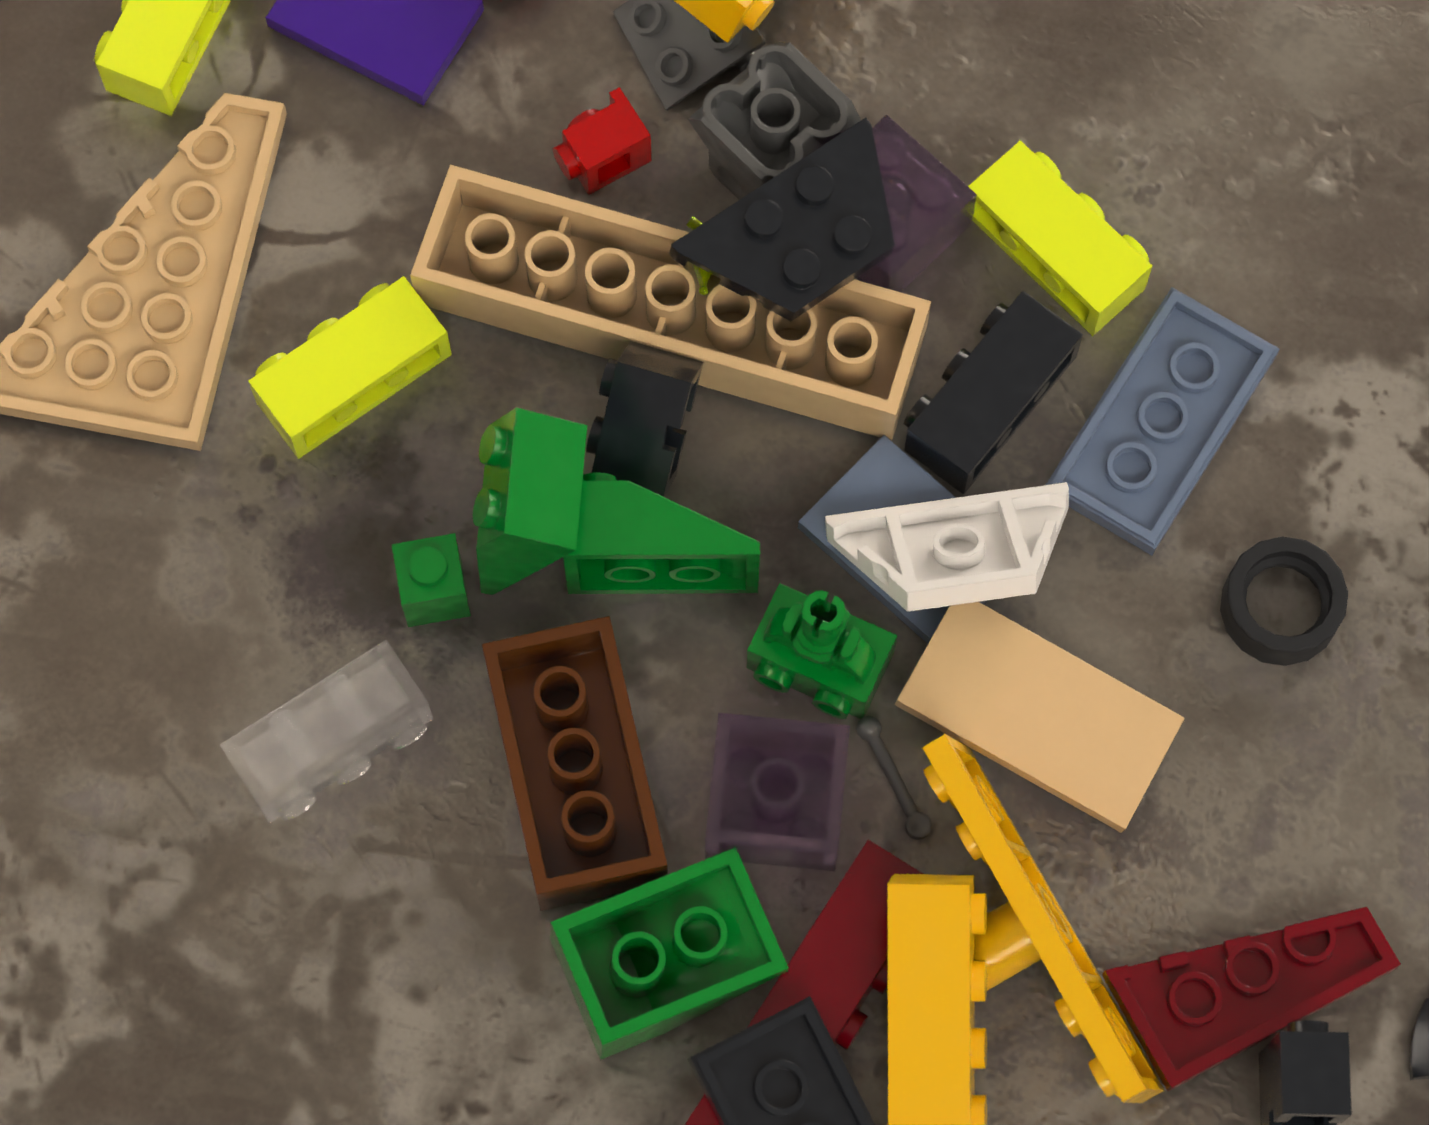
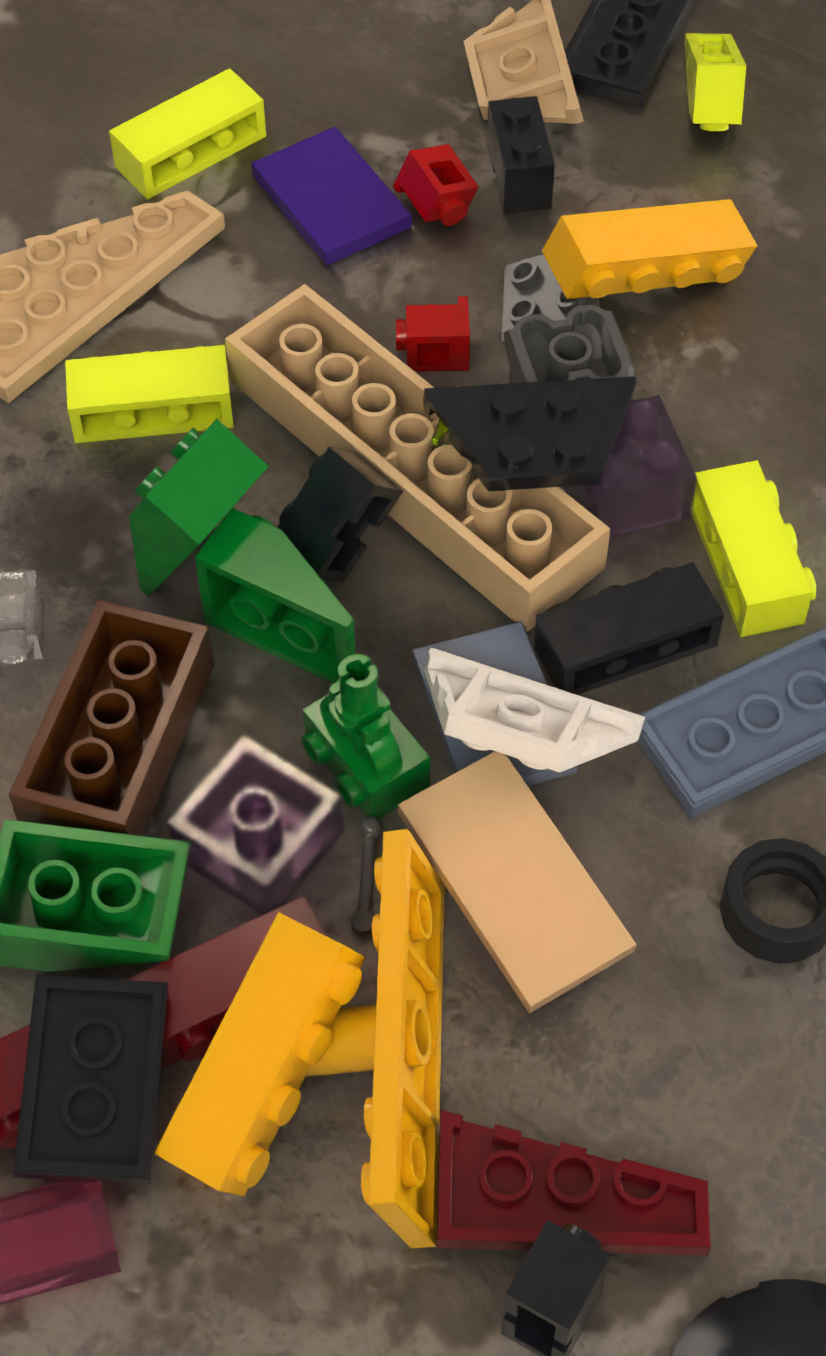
camera: 30 degrees right, 15 degrees down
green brick [391,533,471,627] -> none

